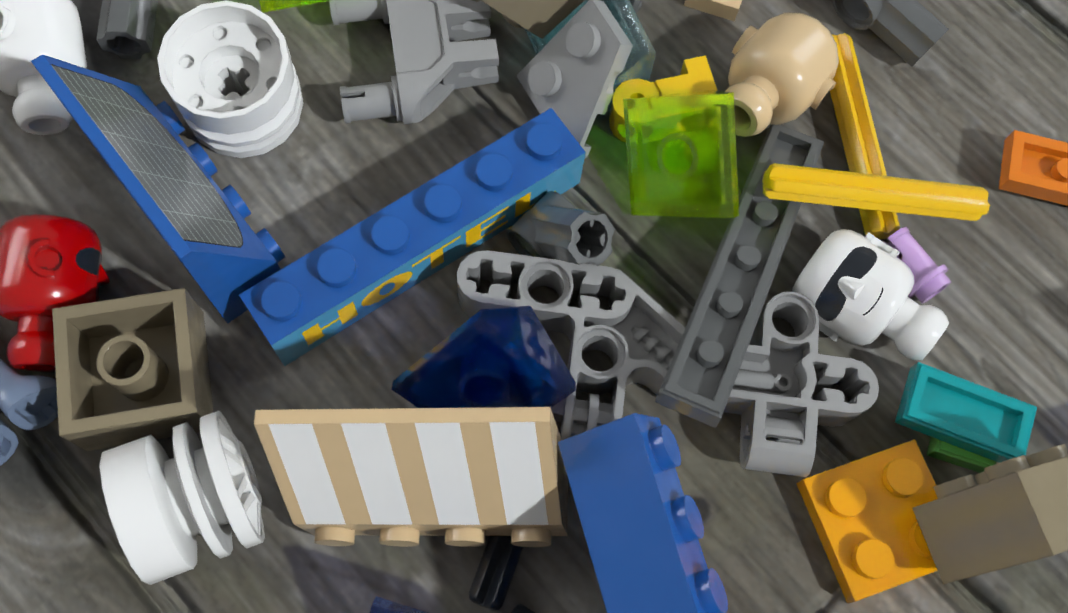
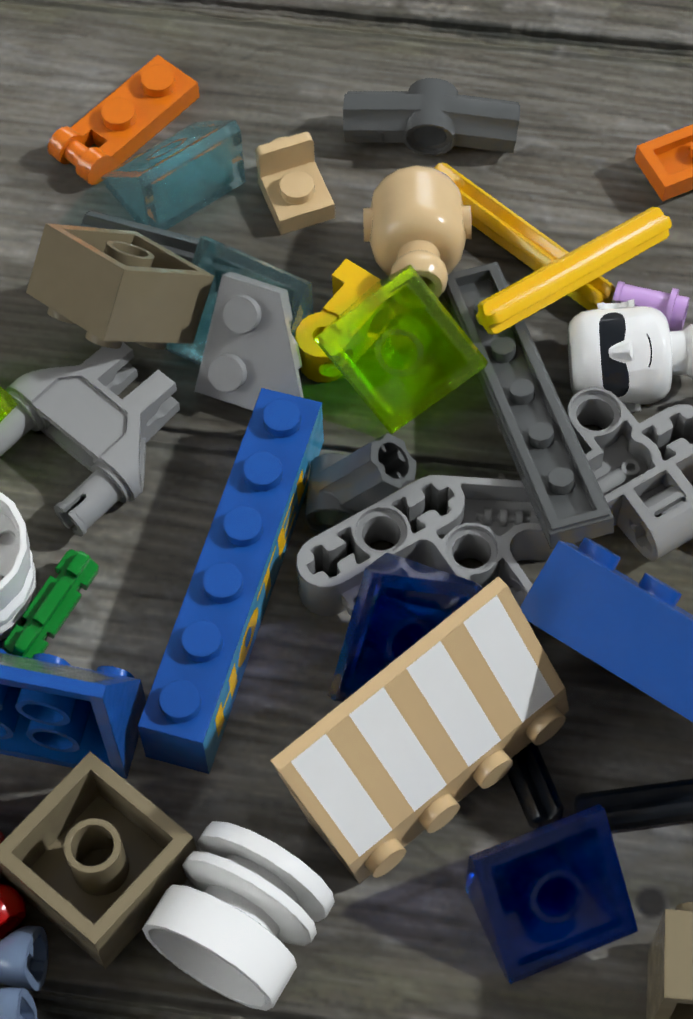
camera: 30 degrees left, 10 degrees down
none -> green axle [3,549,99,658]

